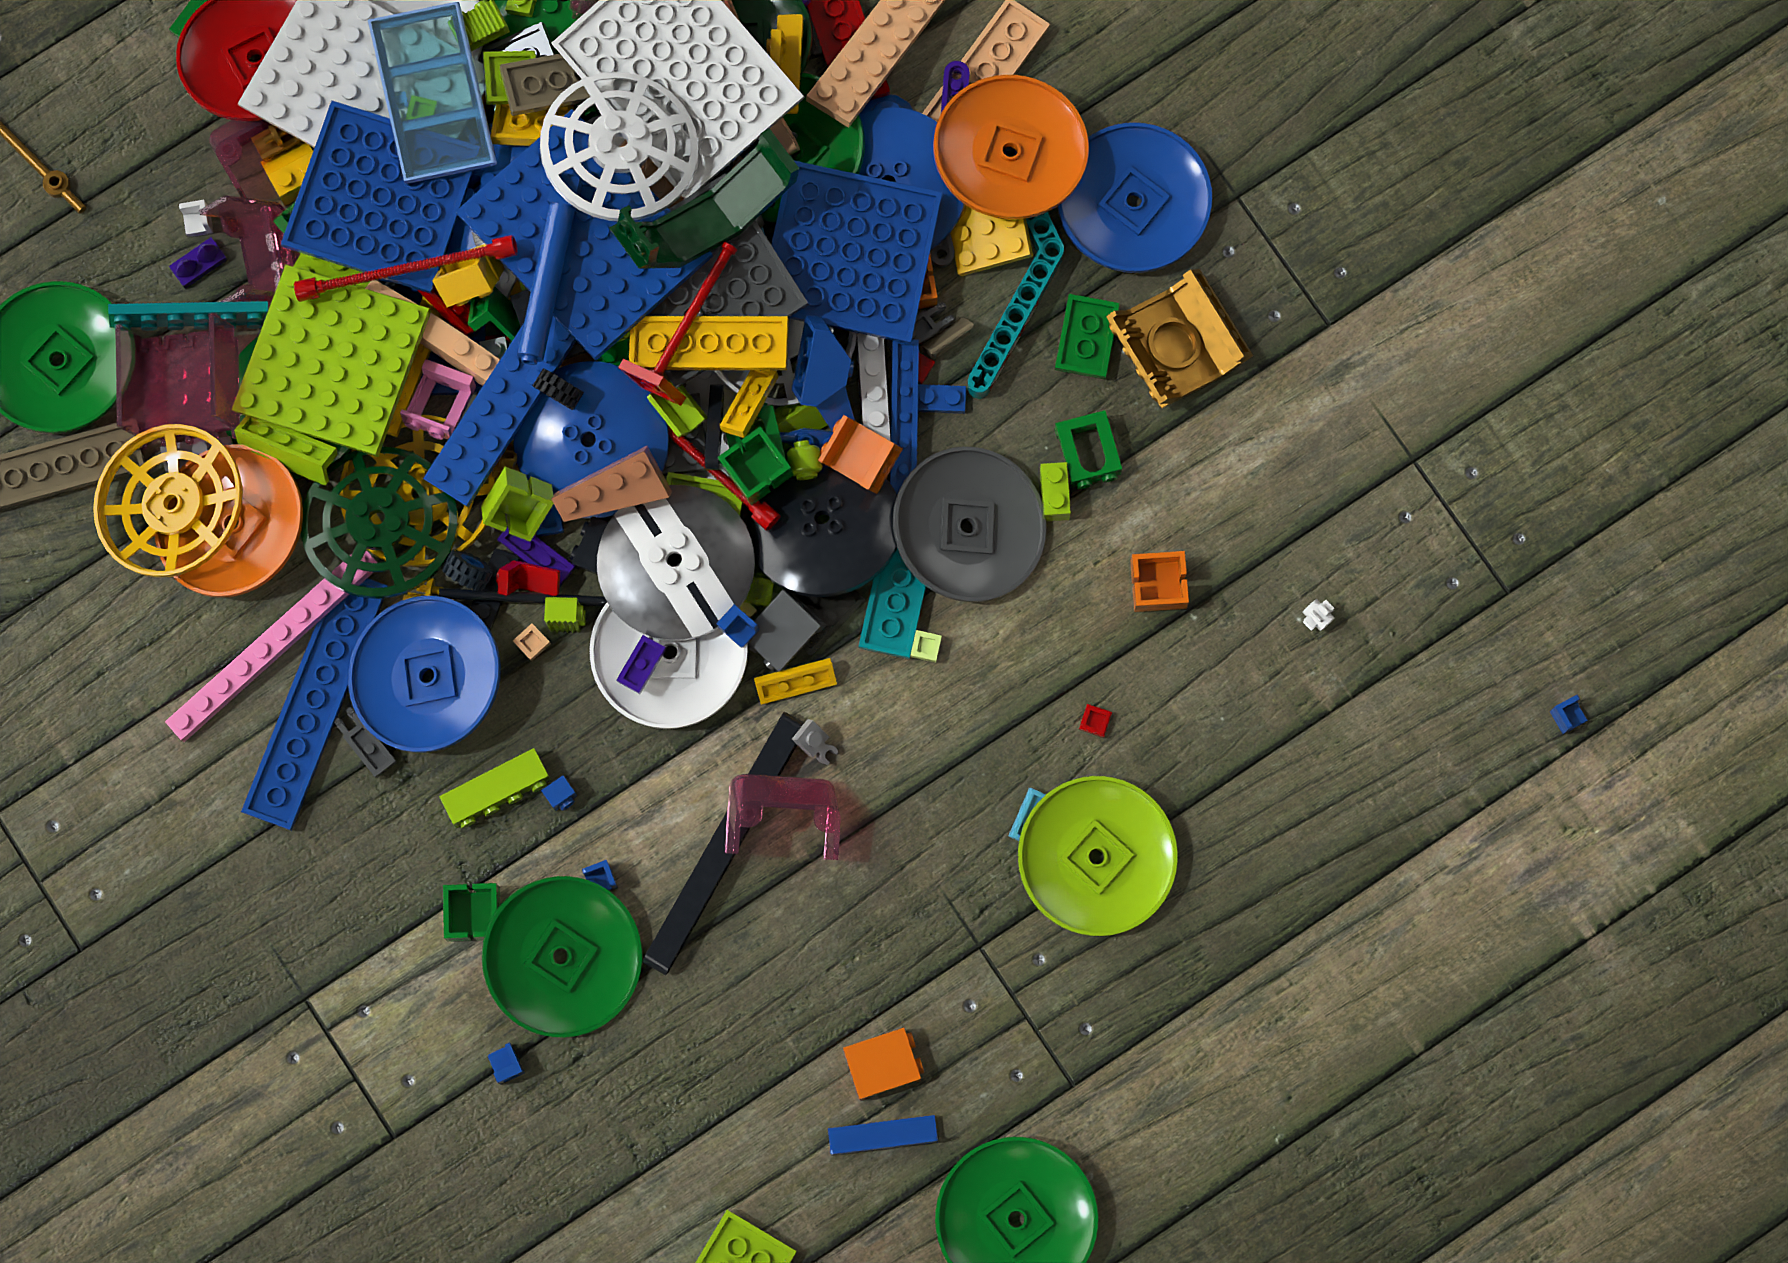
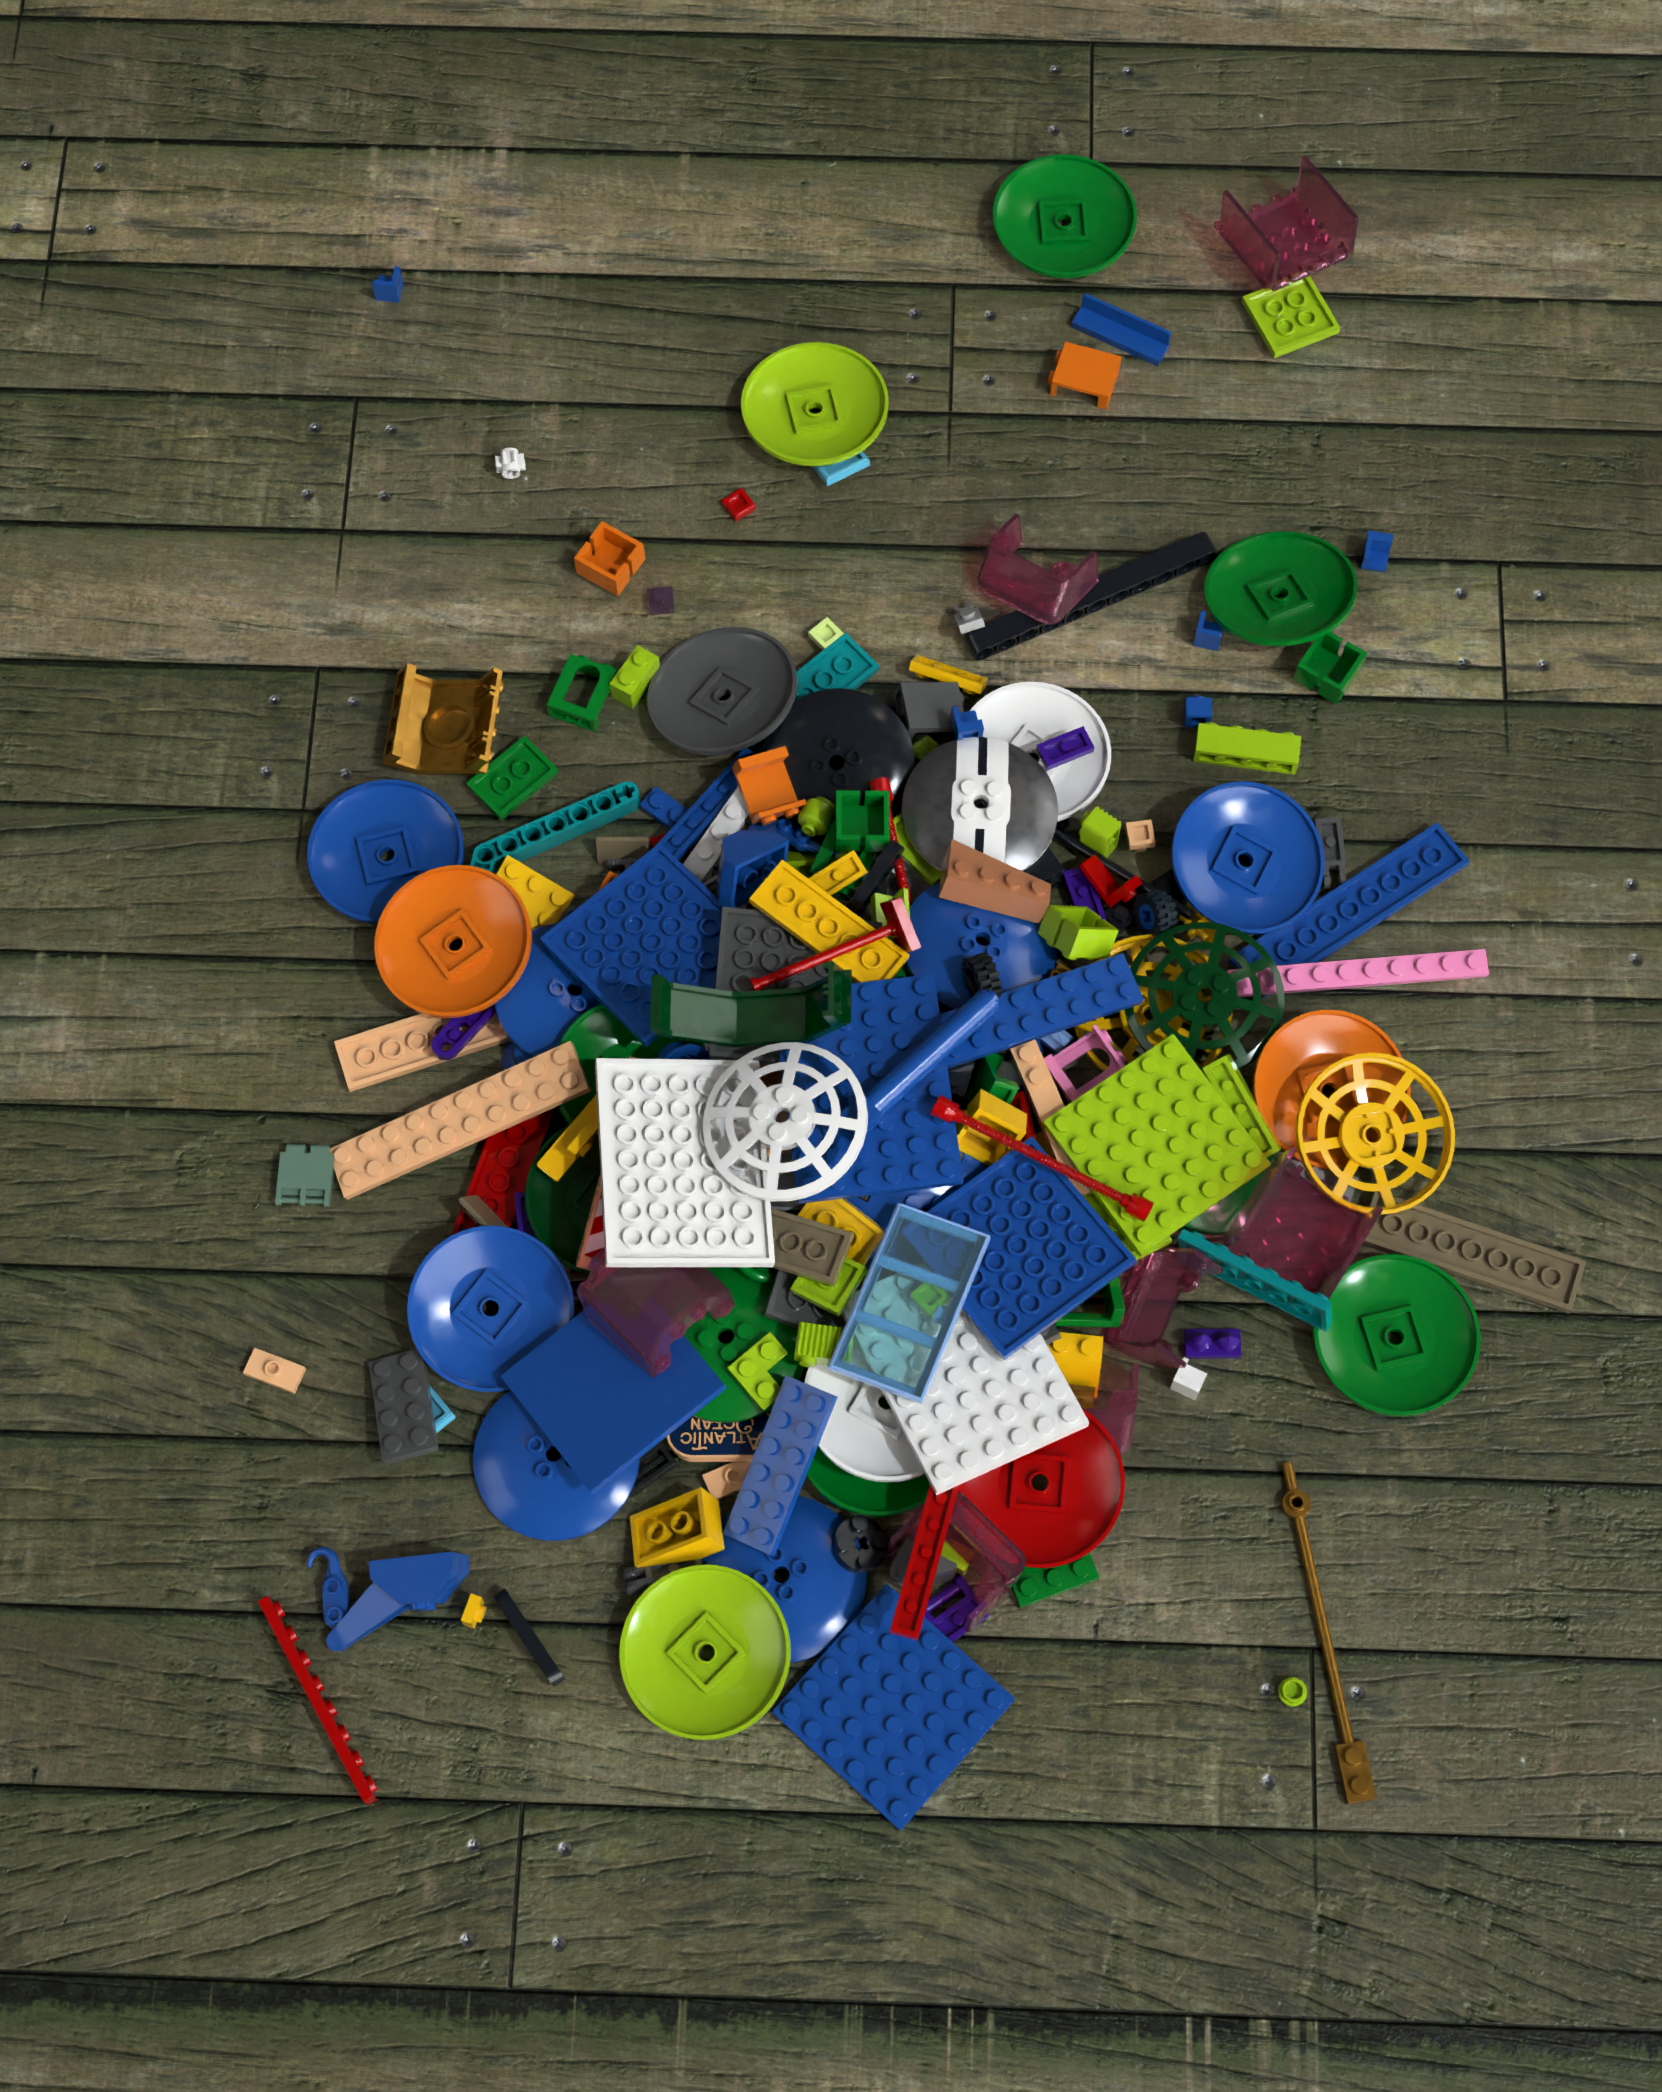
camera: 145 degrees left, 10 degrees down
none -> clear purple plate [647,586,675,615]

